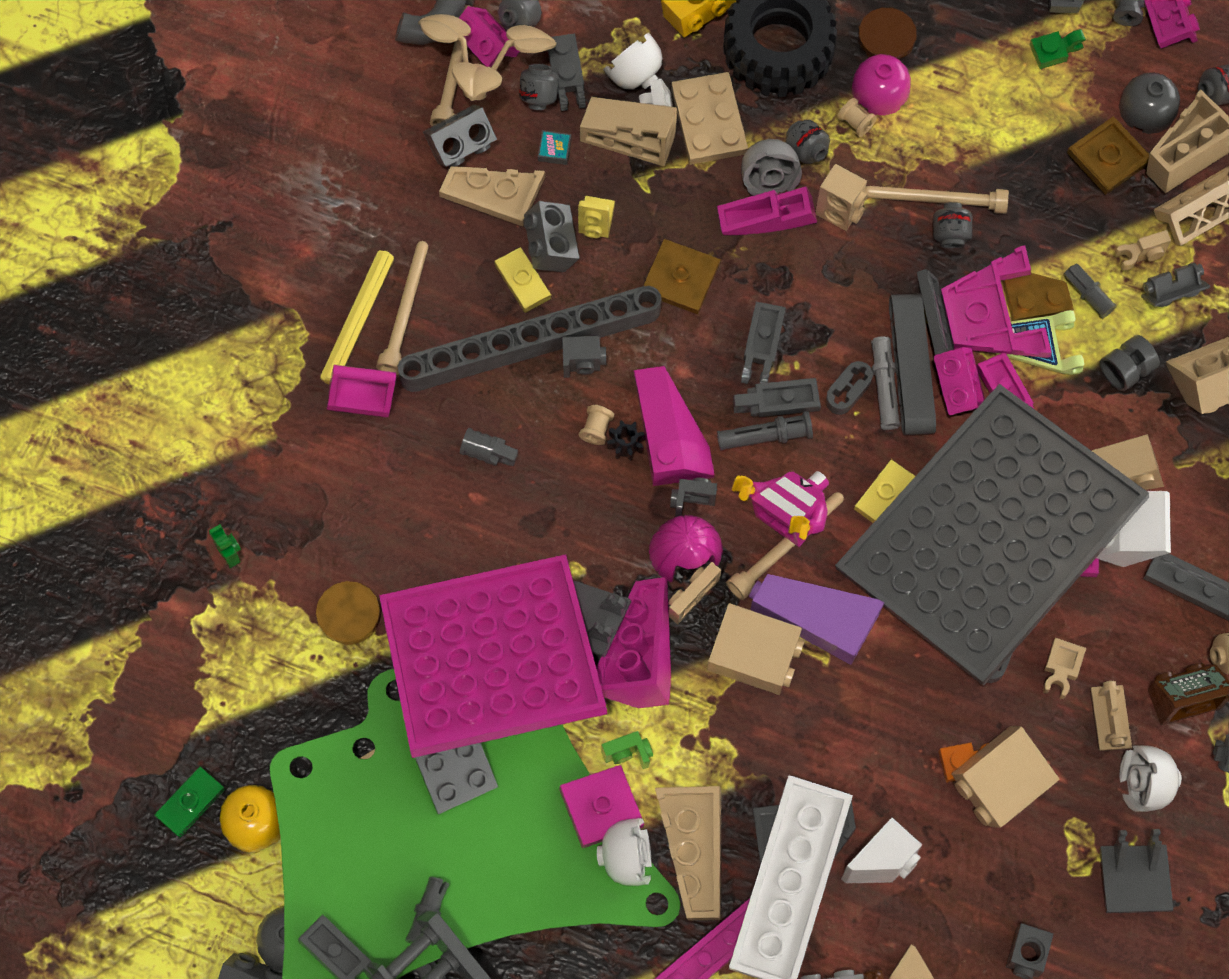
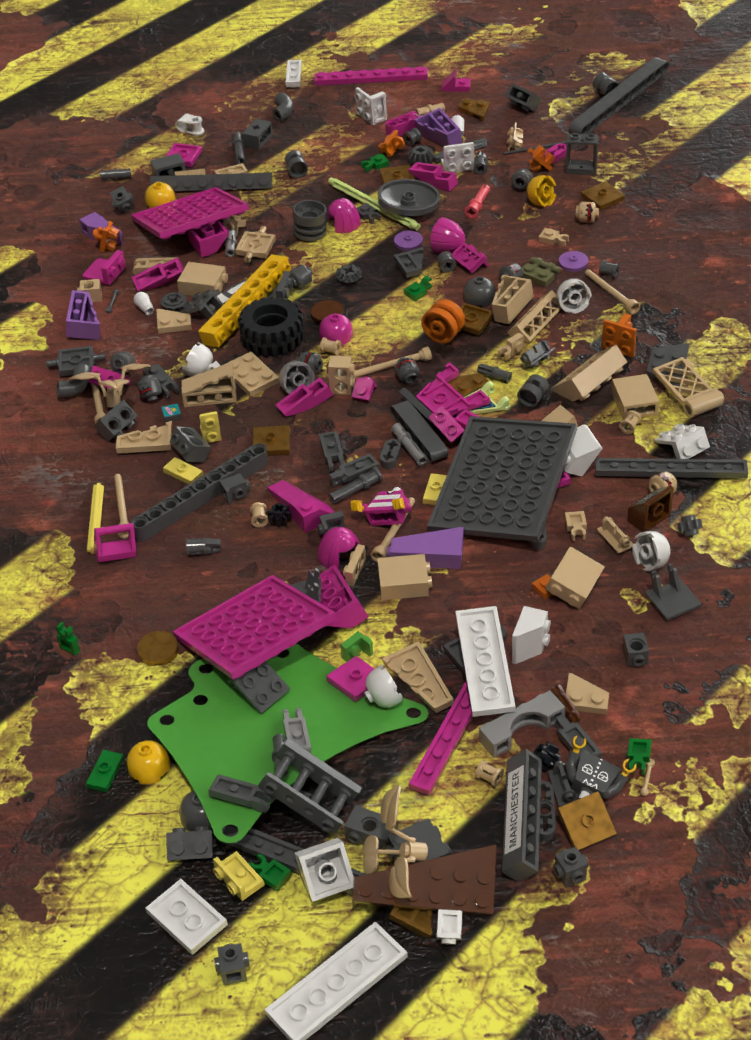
camera: 20 degrees left, 25 degrees down
none -> light grey hinge [282,708,311,753]
none -> dark pink bracket [351,376,377,402]
none -> orange wheel [421,299,465,344]

